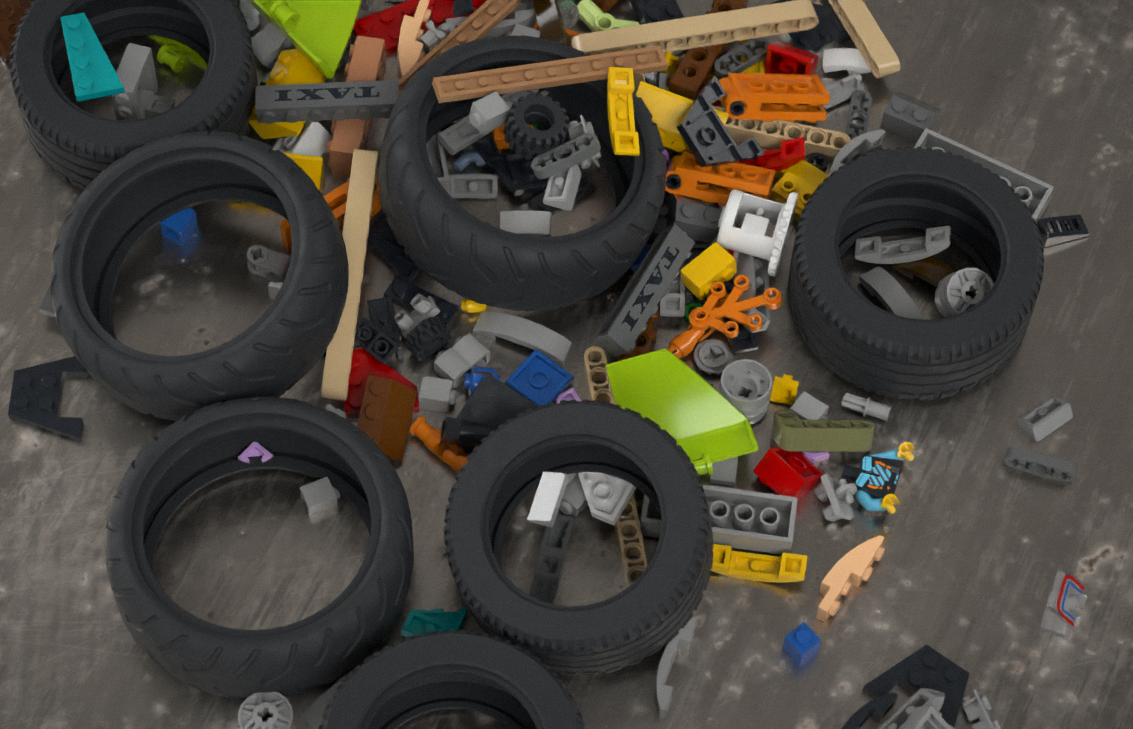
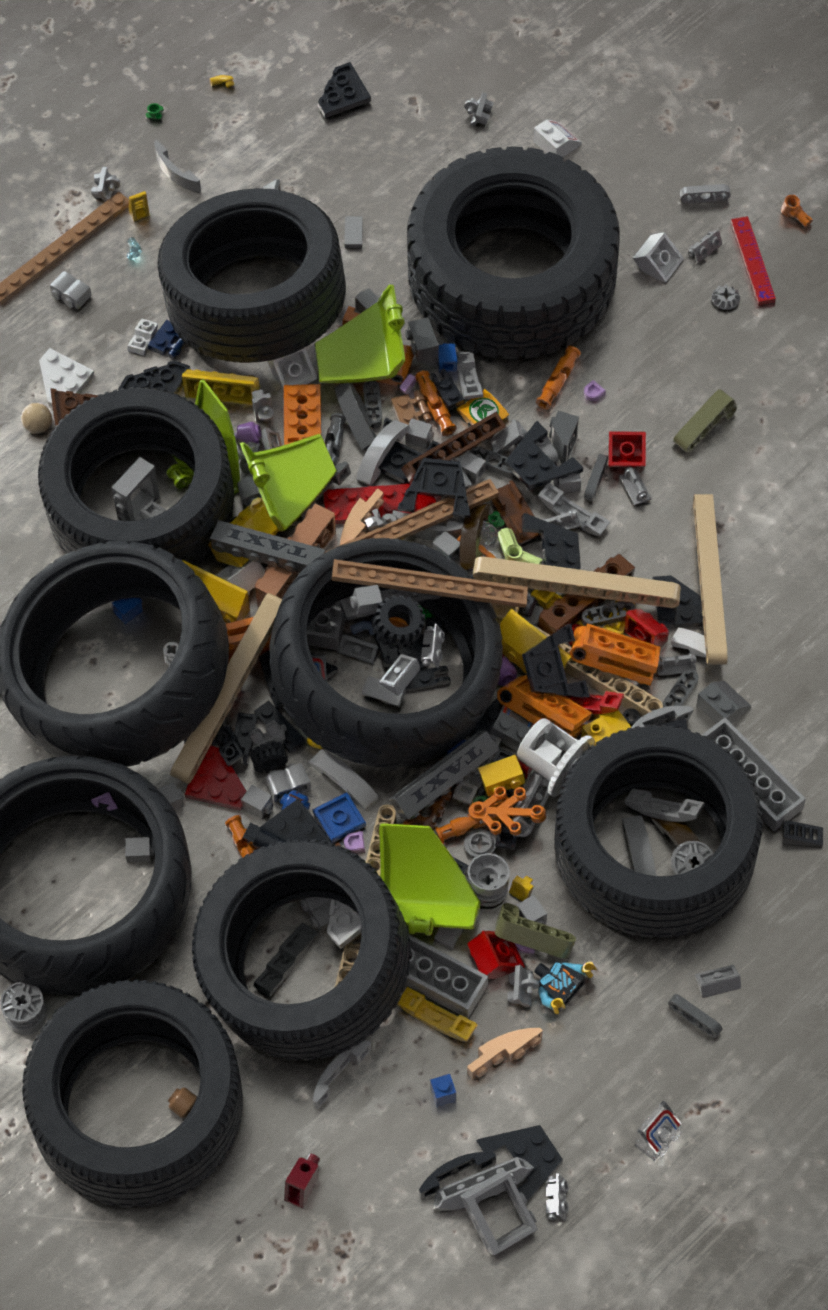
camera: 25 degrees right, 0 degrees up
teal wing [60,13,125,102] -> none
reddish brown slope [357,375,417,463] -> none
teal wing [401,608,468,637] -> none
slope [527,472,568,528] -> none
dark grey beam [531,133,601,179] -> none
yellow slope [607,67,640,156] -> none
light grey axle [841,393,892,421] -> none

